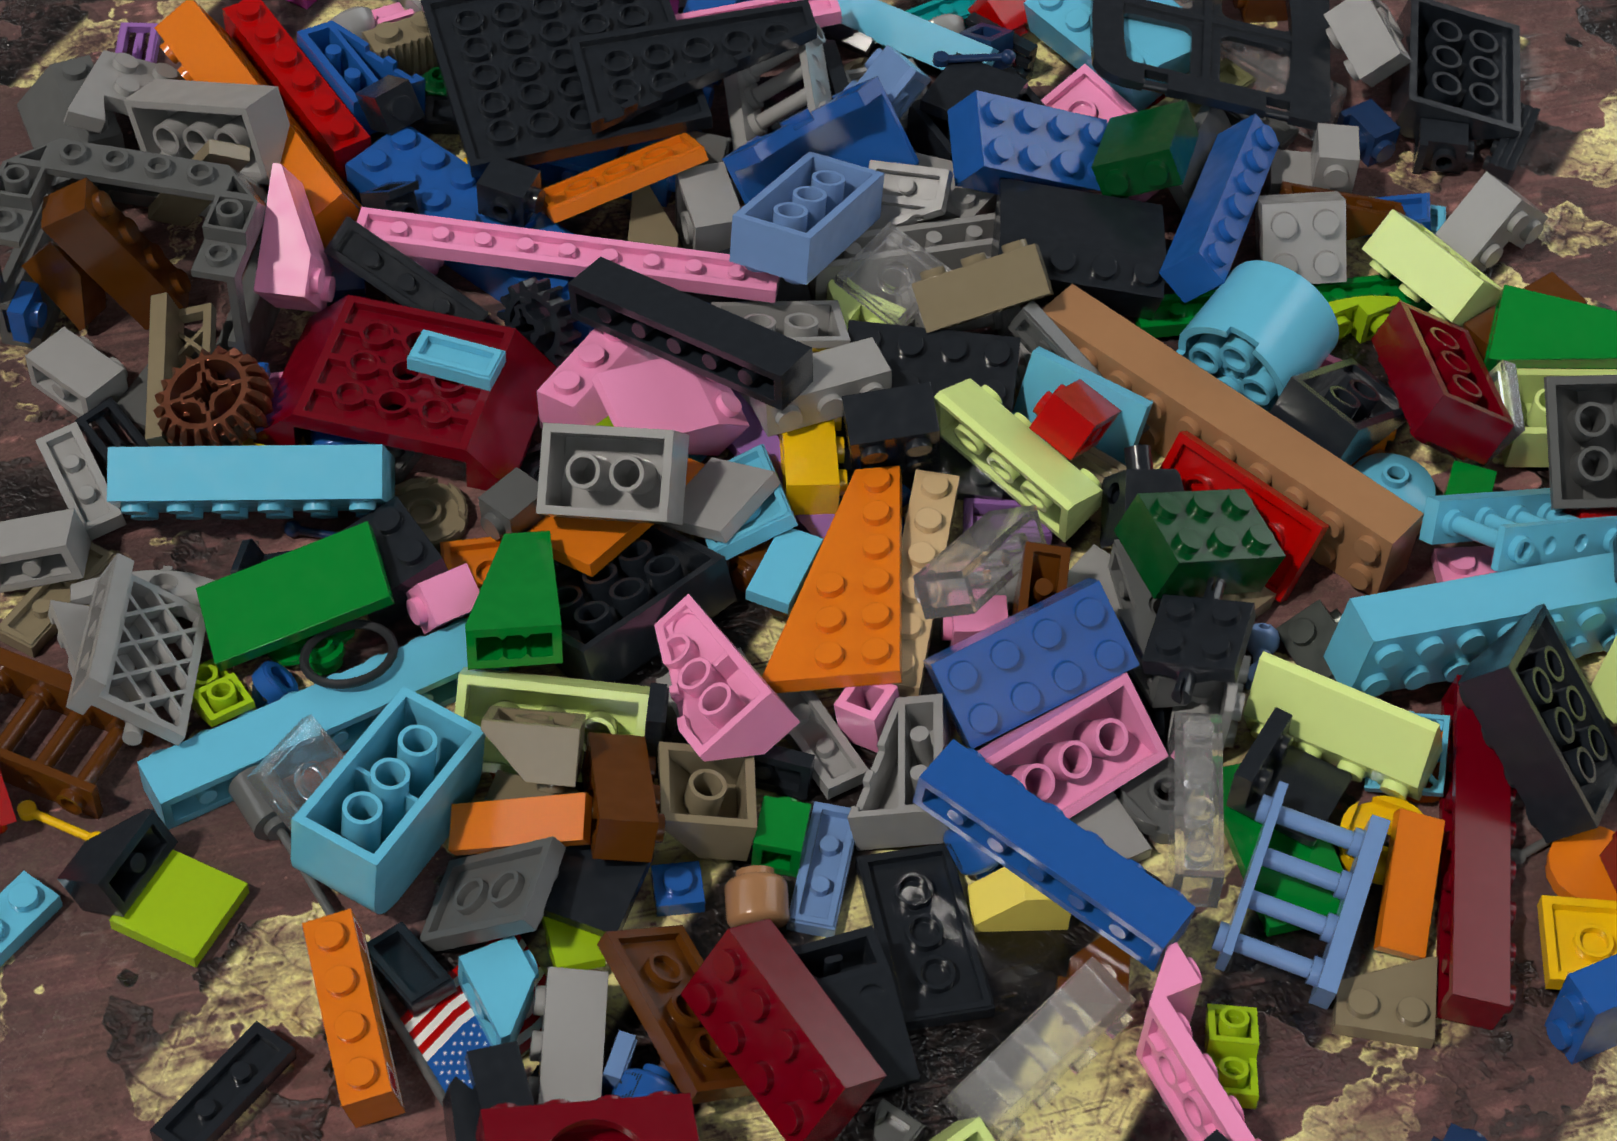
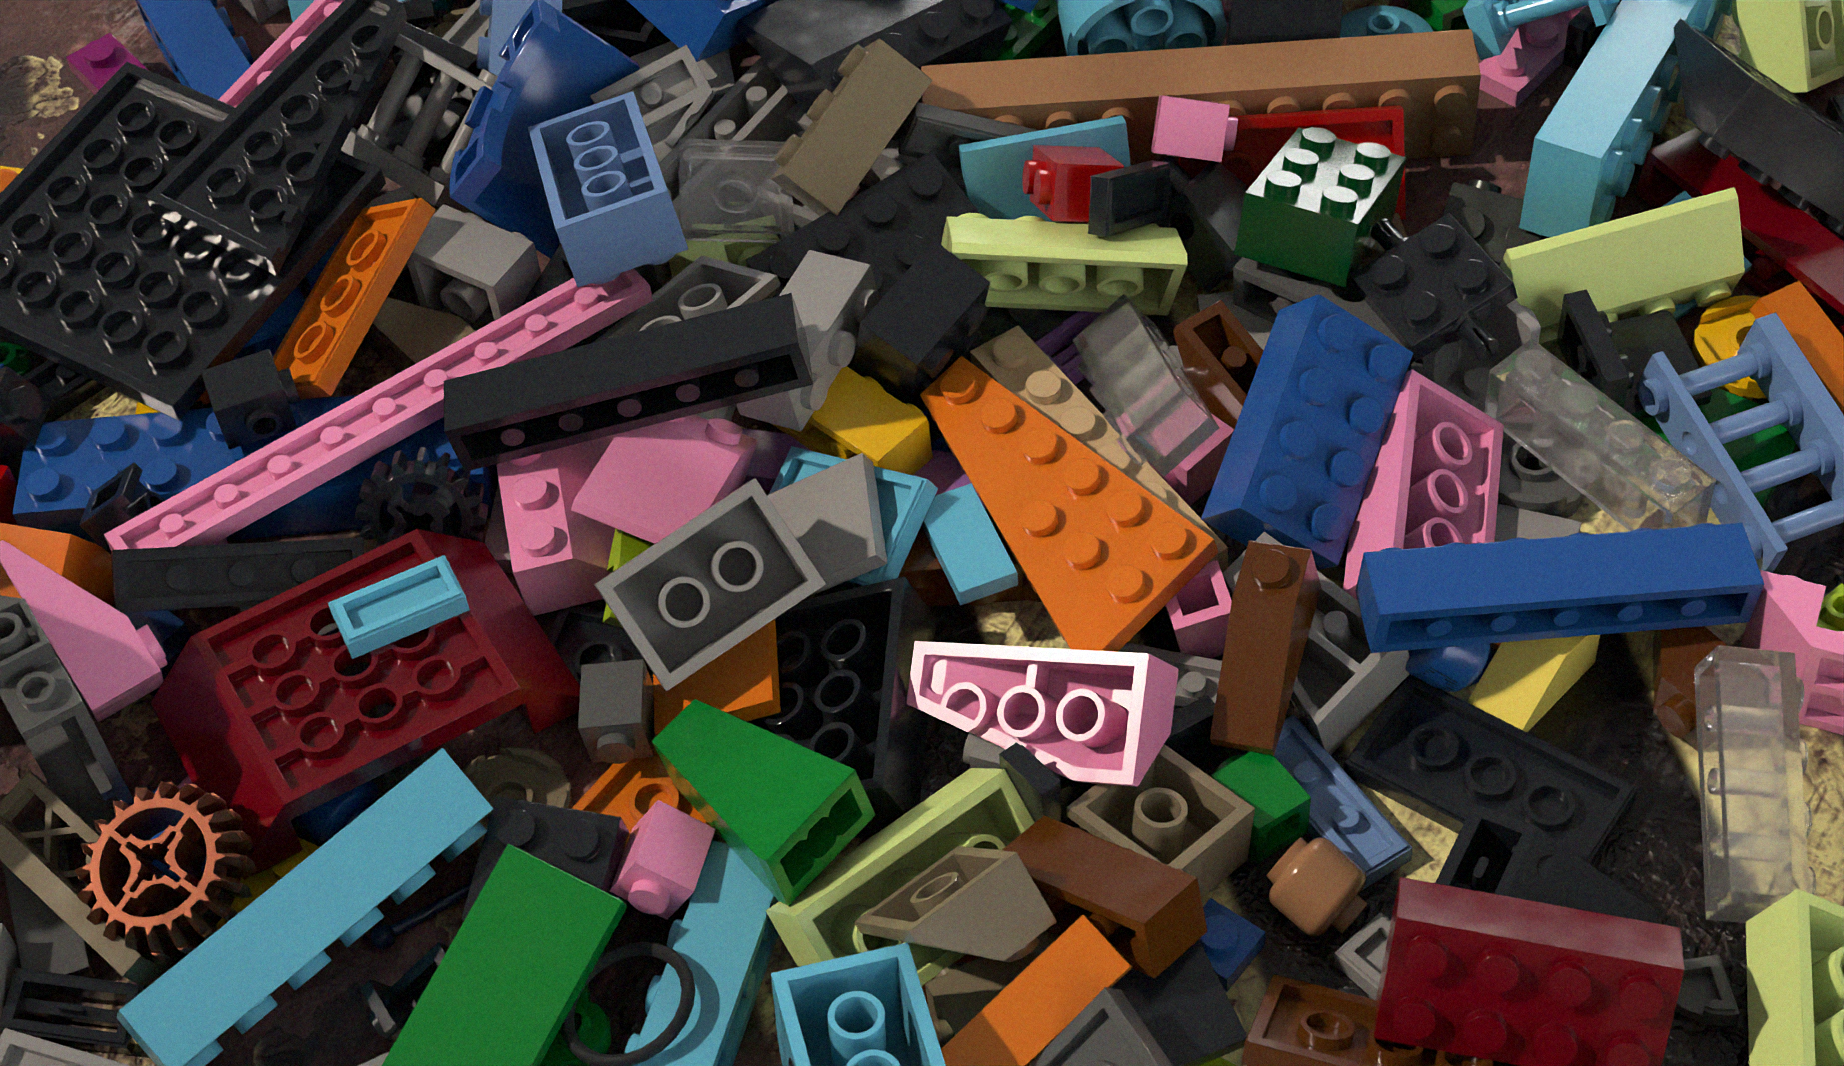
camera: 35 degrees left, 0 degrees up
none -> black tile [1088,160,1170,237]
none -> bright pink brick [1151,95,1238,162]
none -> reddish brown slope [1210,540,1322,756]

